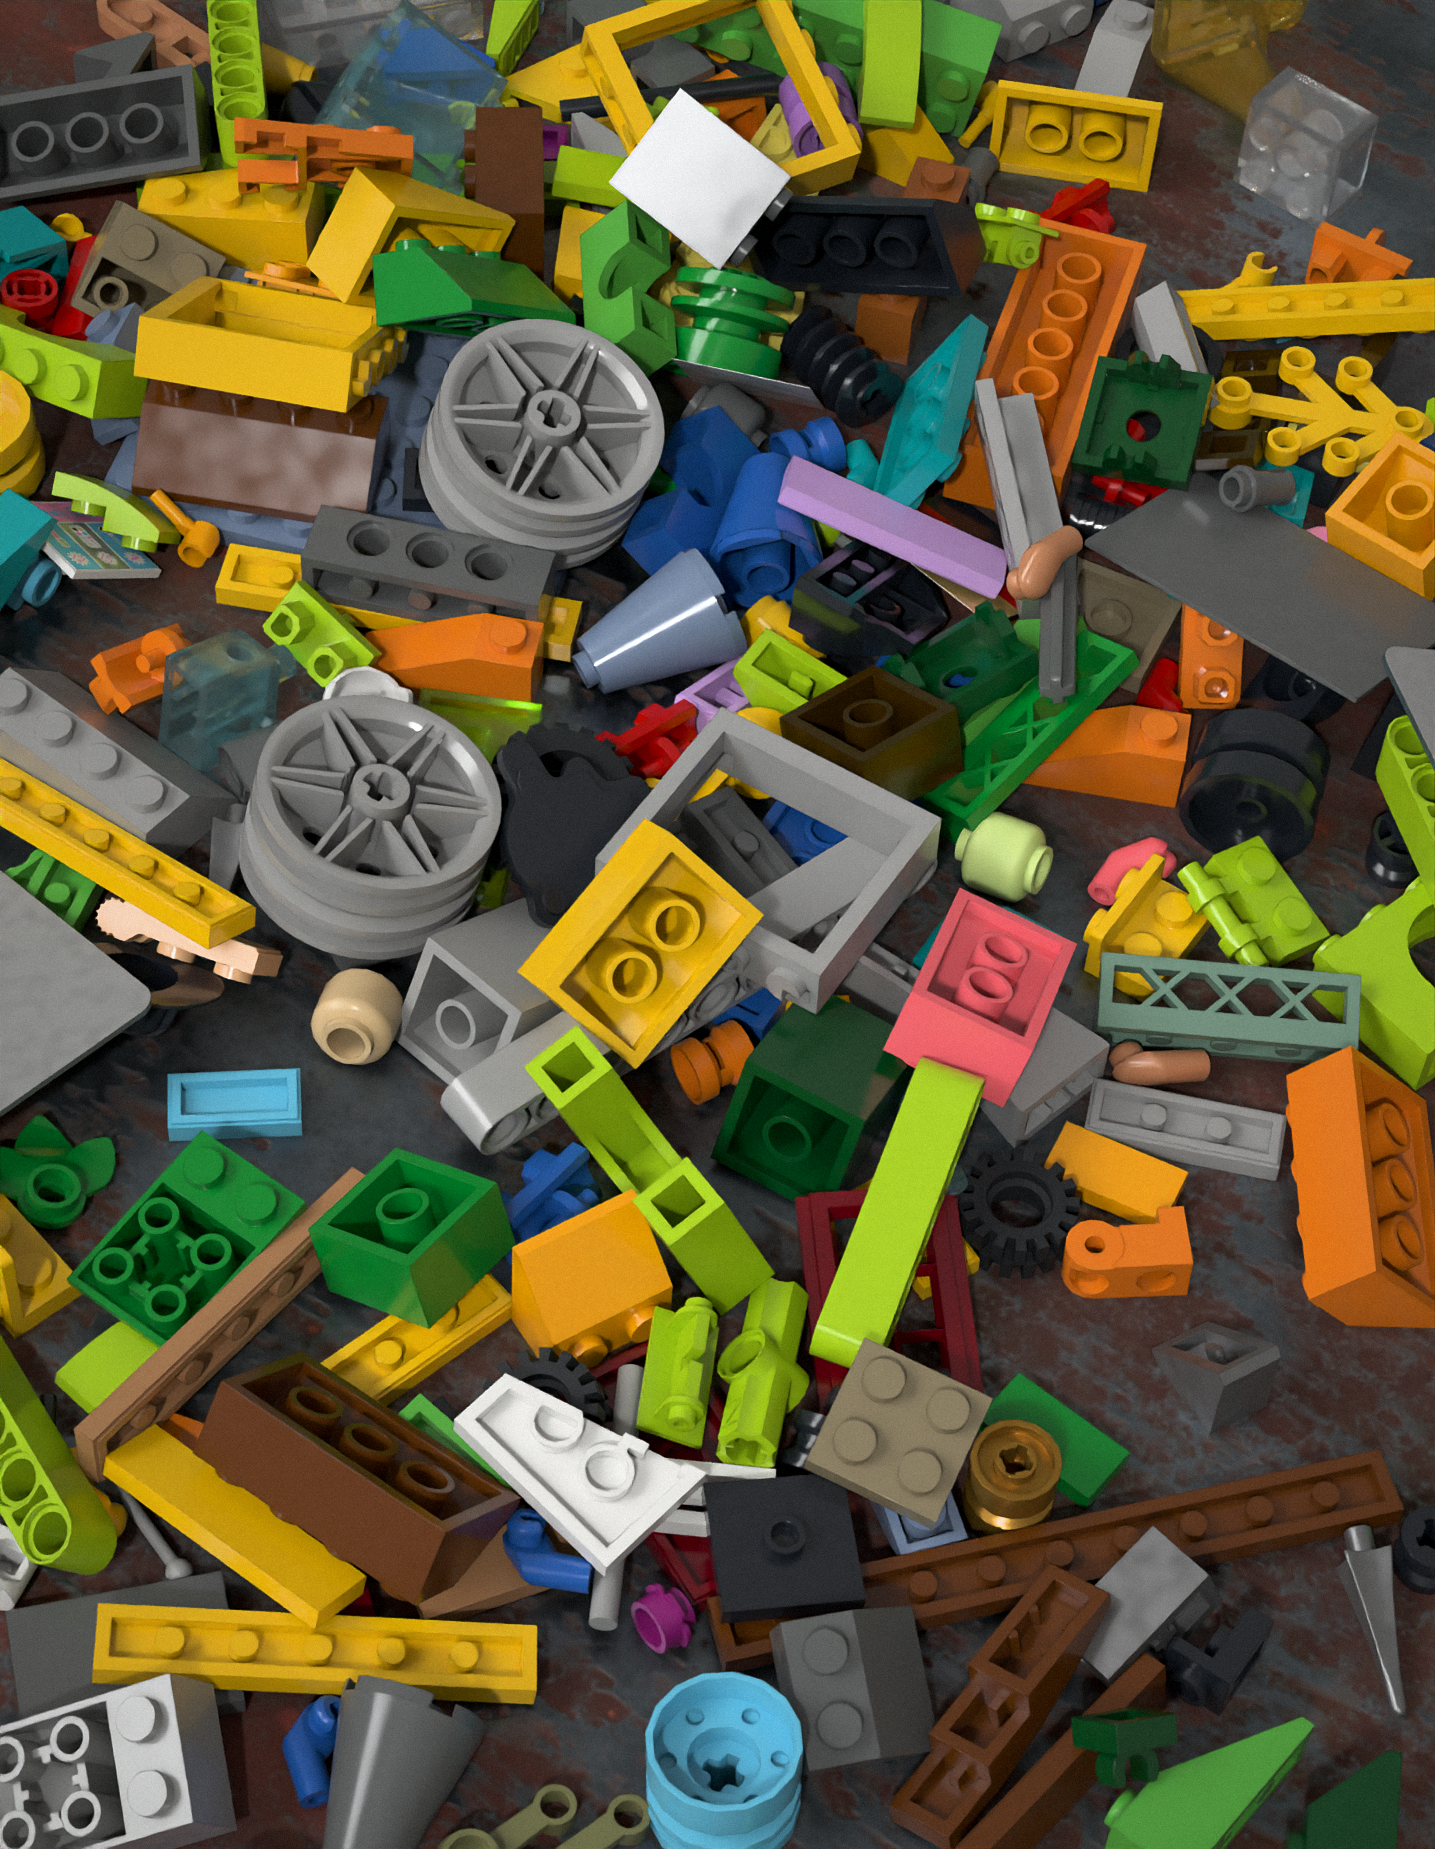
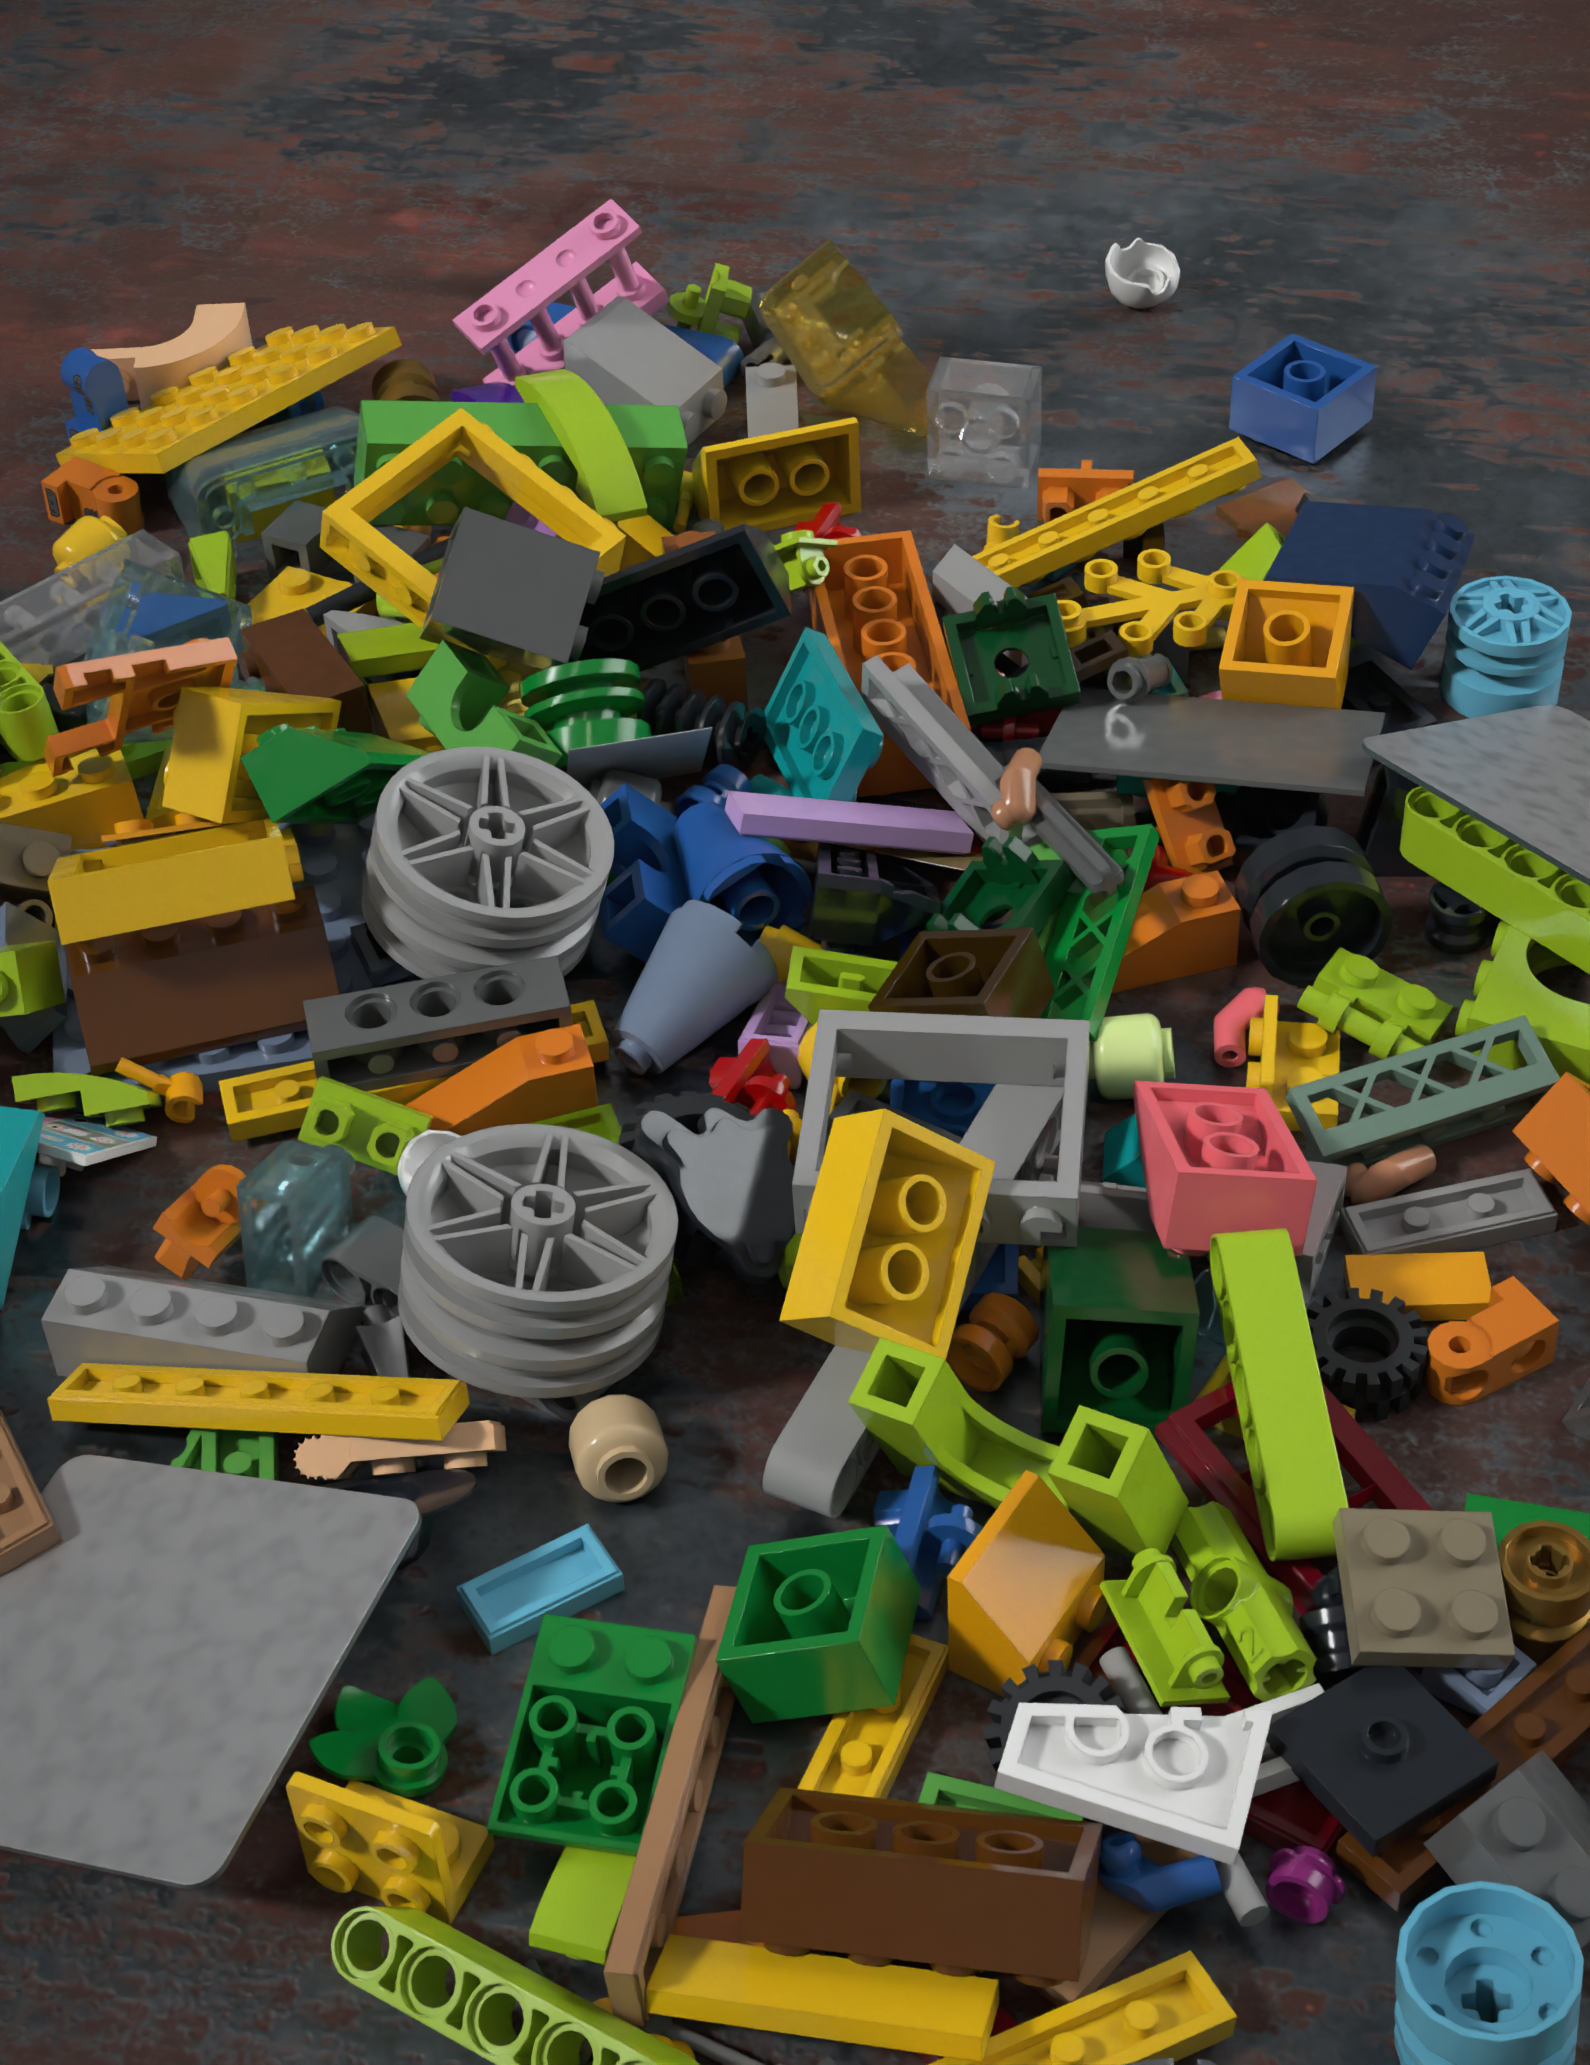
camera: 20 degrees left, 10 degrees down
light grey slope [394,897,563,1085] -> none

